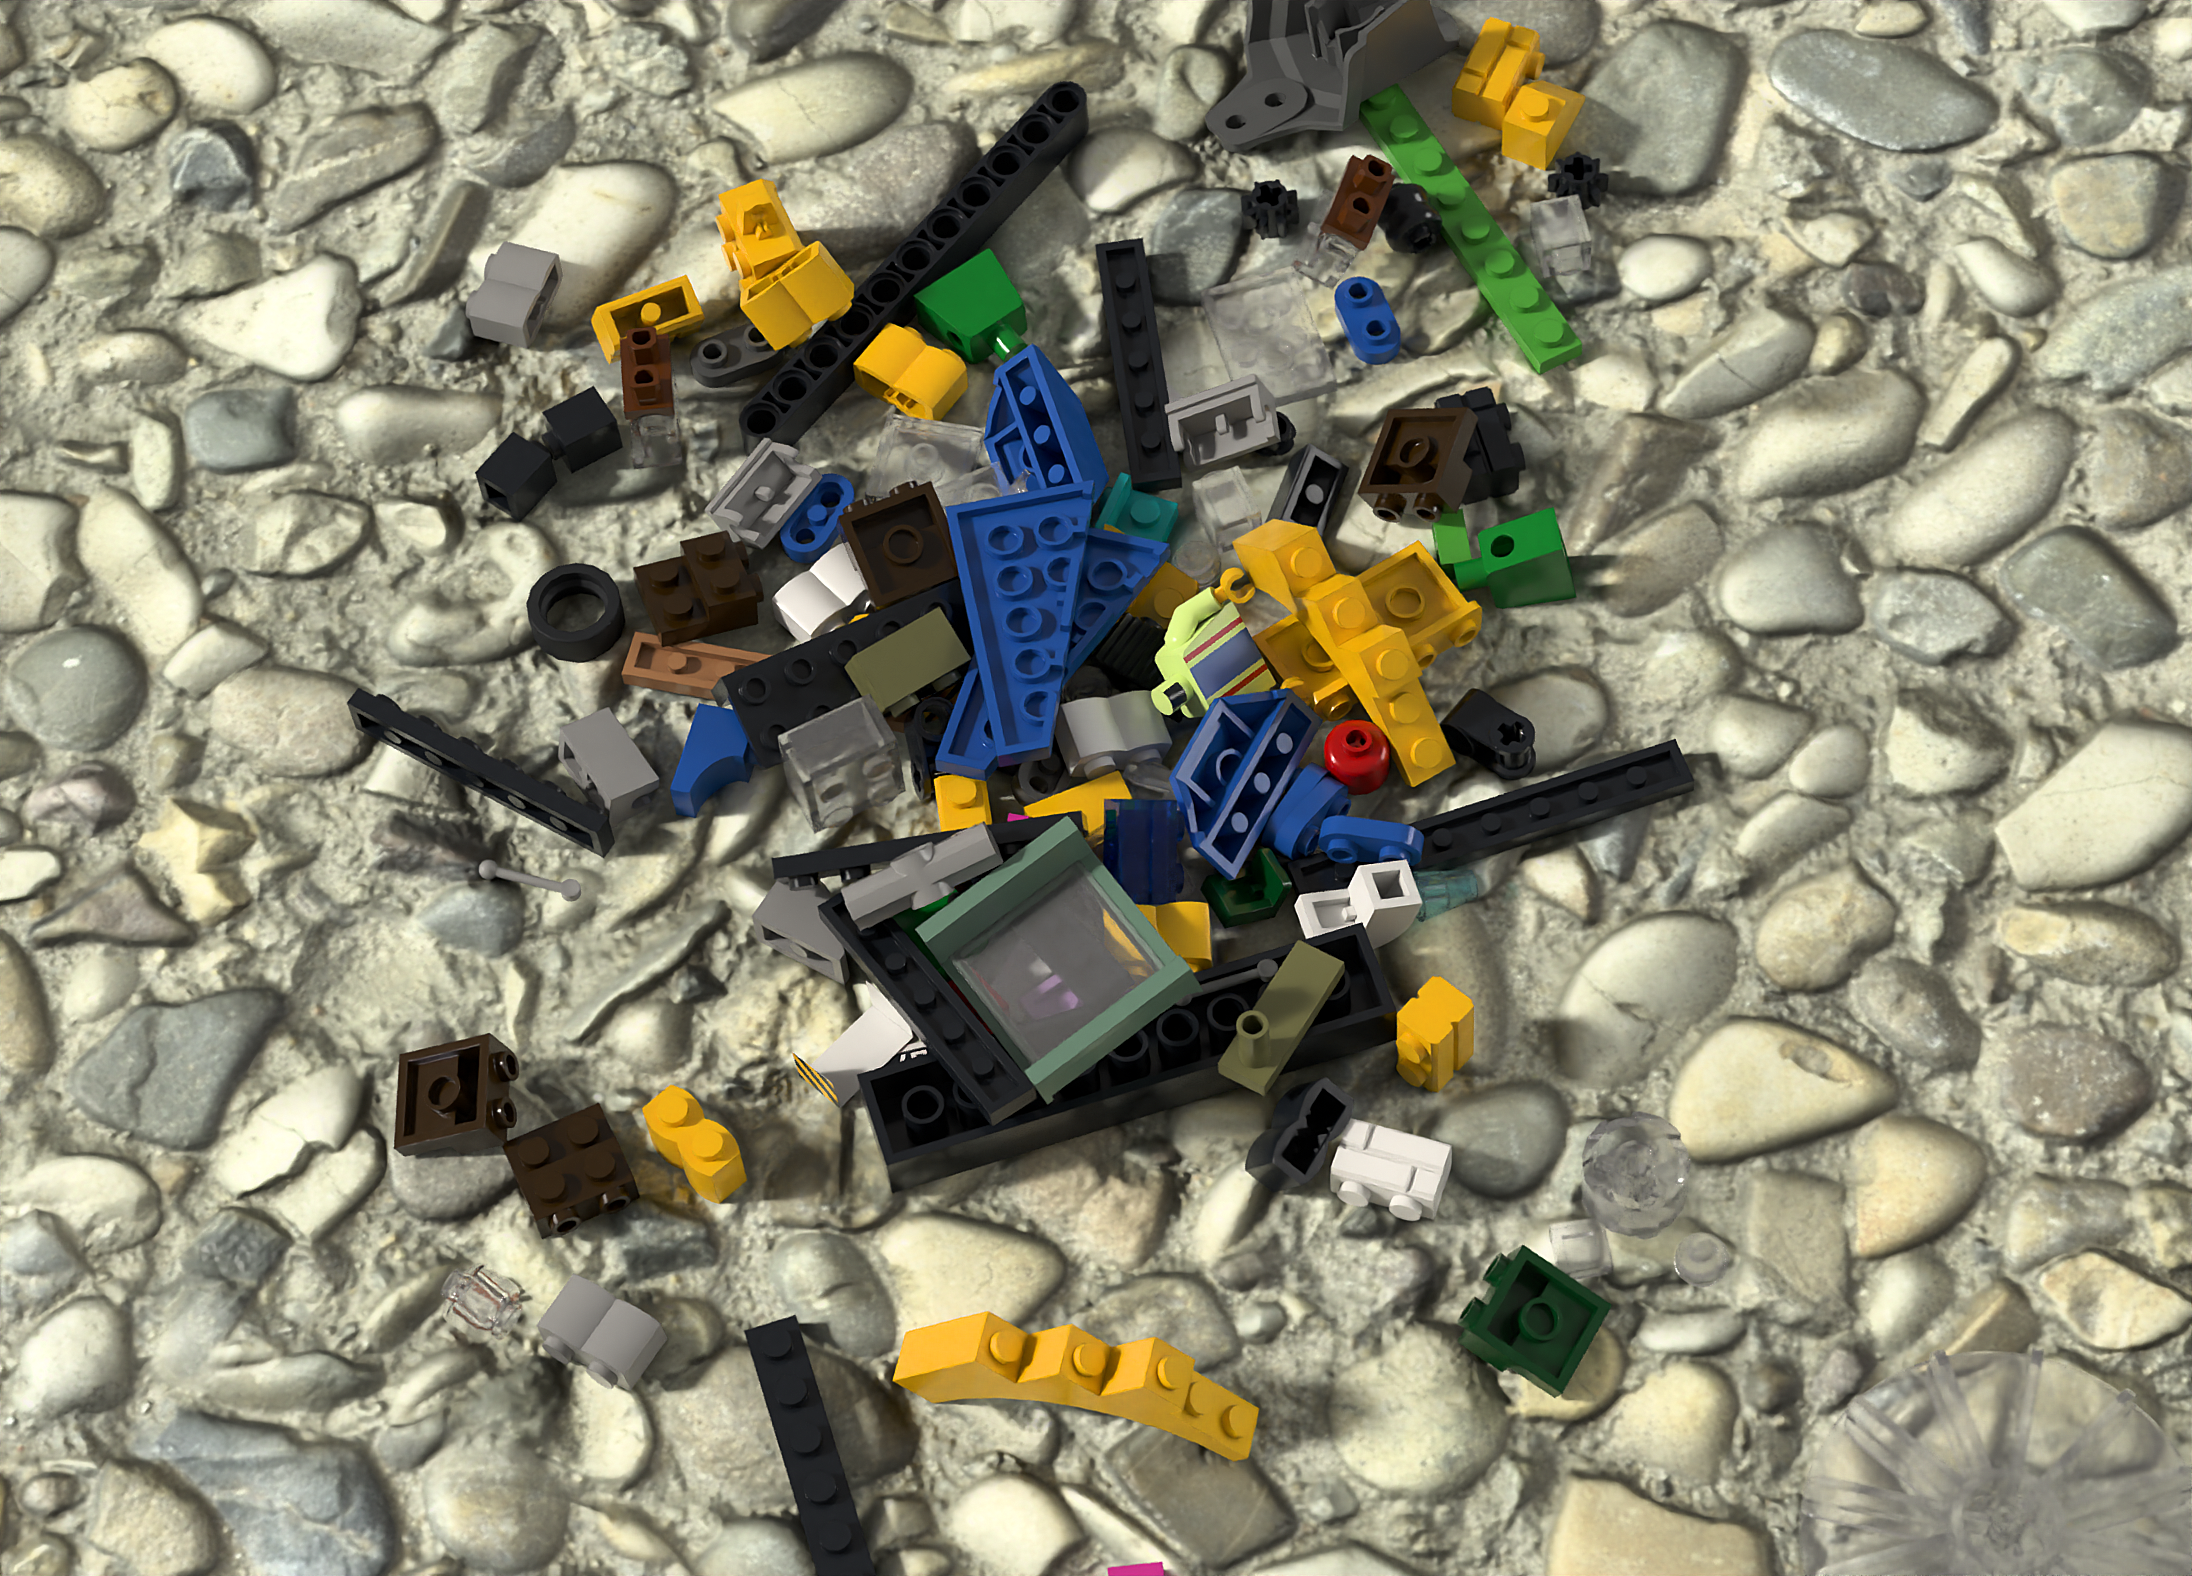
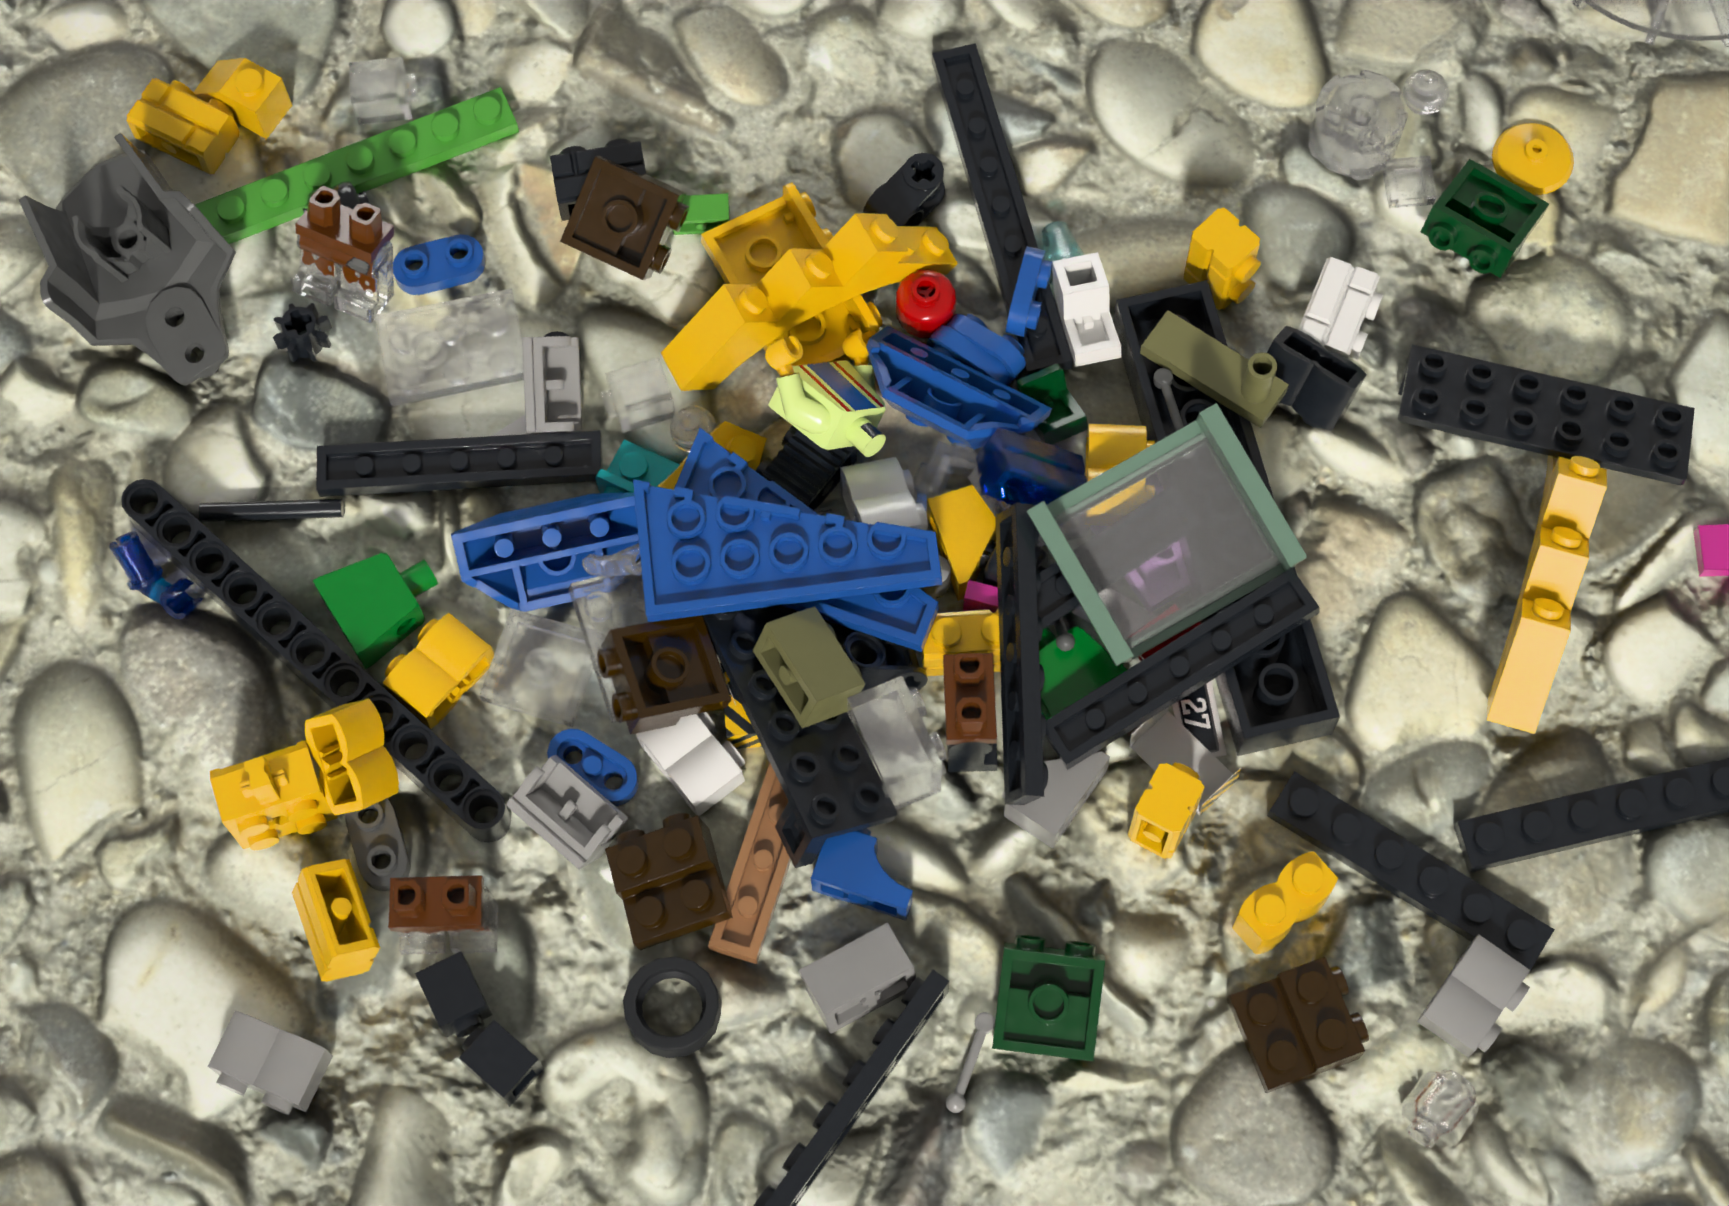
camera: 90 degrees left, 10 degrees up
dark brown plate [394,1033,519,1157] -> none
light grey piece [841,821,1004,931] -> none
black slope [1265,443,1350,539] -> none
green torso [1454,507,1577,609] -> none
black gear [1548,152,1608,214] -> none
none -> clear blue piece [109,531,203,619]
none -> black bar [199,499,344,522]
none -> reddish brown hips [943,653,998,772]
none -> dark green plate [992,935,1105,1061]
none -> yellow brick [1128,762,1205,859]
none -> black plate [1267,771,1555,972]
none -> black bracket [1398,344,1695,486]
none -> yellow piece [1492,123,1574,195]

